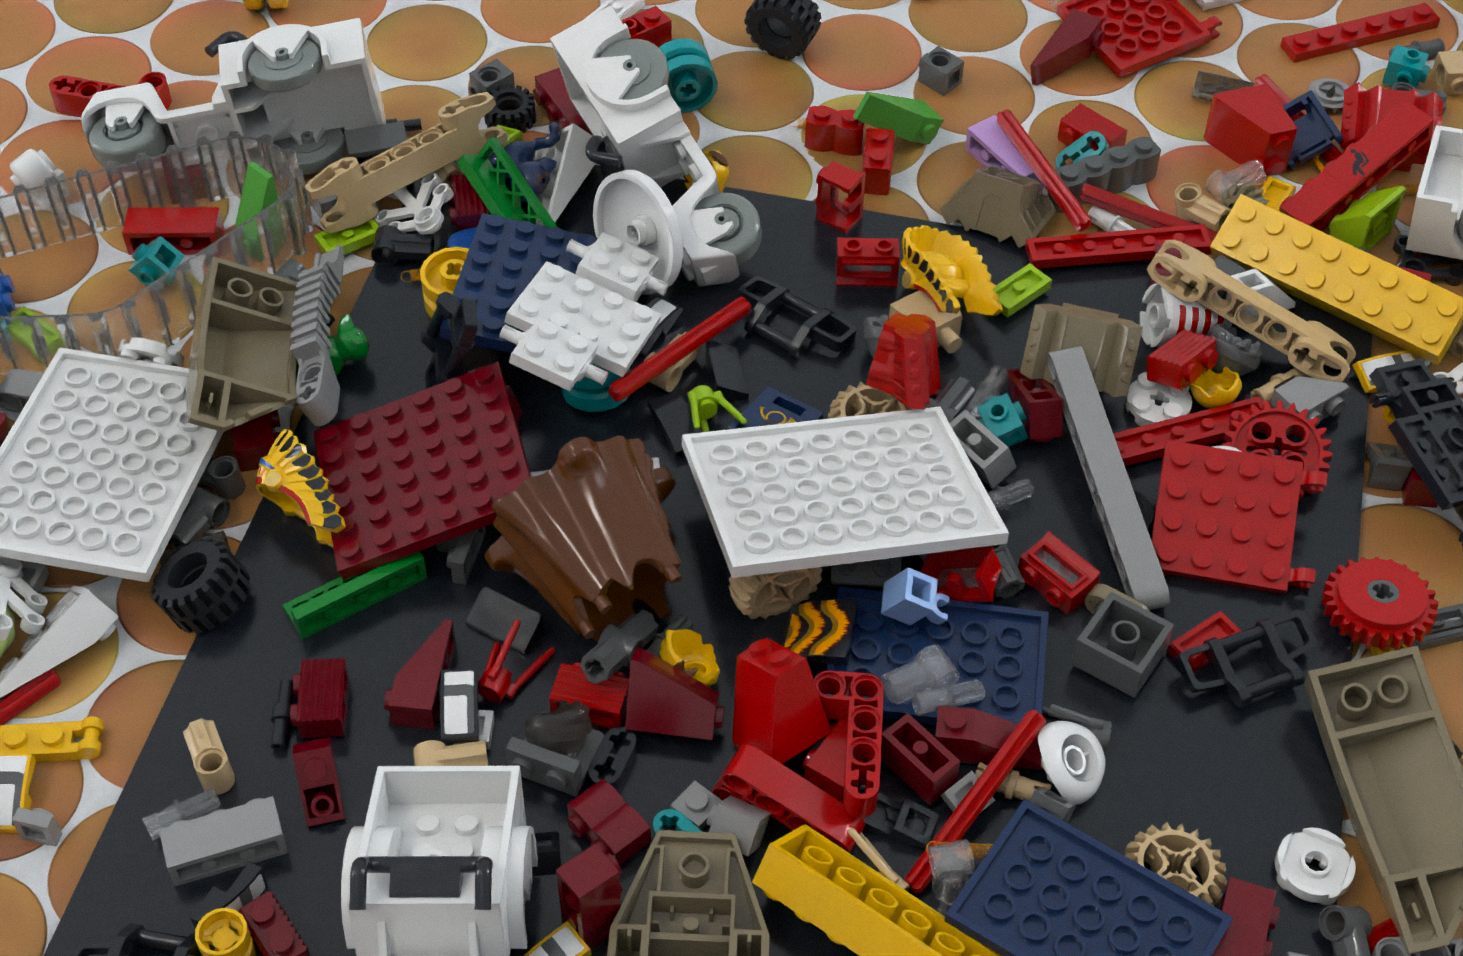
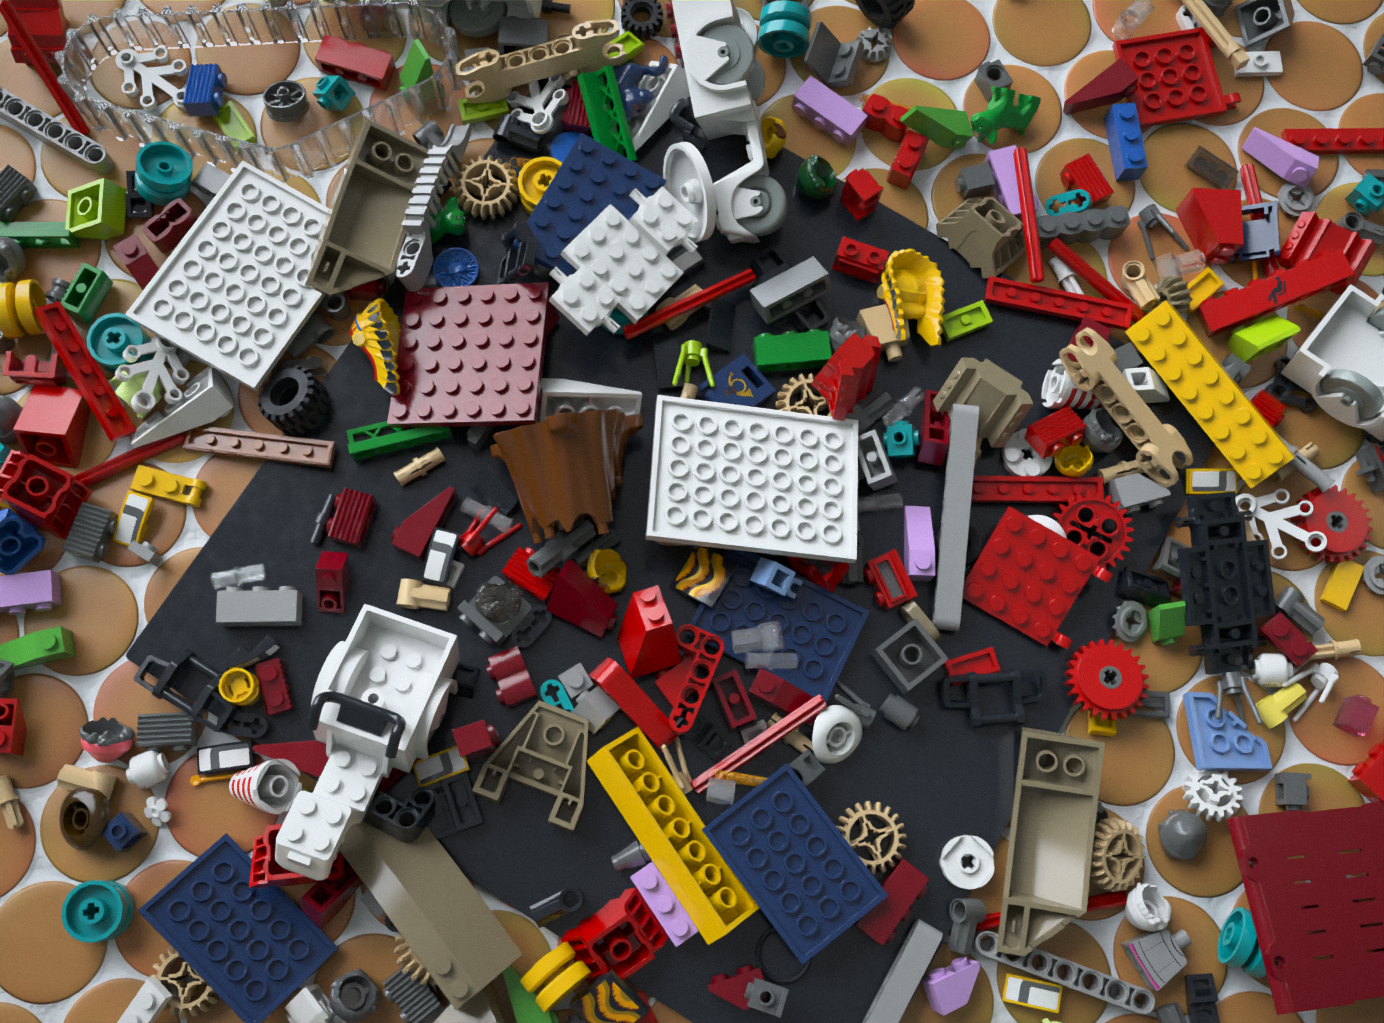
camera: 10 degrees right, 25 degrees up
white plate [117,338,185,367] -> none
tan piece [183,718,235,795] -> none
none -> tile [183,426,337,468]
none -> dark grey wheel [262,80,309,122]
none -> tan pin [394,447,446,486]
none -> blue wheel [433,247,479,287]
none -> tan gear [454,155,519,220]
none -> clear pin [460,497,513,534]
none -> brick [750,256,831,324]
none -> green brick [753,329,832,373]
none -> lavender brick [792,75,868,147]
none -> dark green hair [796,154,838,200]
none -> dark grey bracket [804,22,865,89]
none -> light grey gear [856,27,892,62]
none -> dark grey brick [879,693,920,730]
none -> lavender slope [904,506,935,582]
none -> dark grey brick [955,162,995,200]
none -> green animal [971,86,1041,145]
none -> blue brick [1104,102,1148,182]
none -> light grey gear [1112,601,1147,642]
none -> black slope [1118,566,1171,608]
none -> dark grey plant [1137,204,1189,261]
none -> bright green slope [1146,601,1186,646]
none -> lavender slope [1242,127,1319,188]

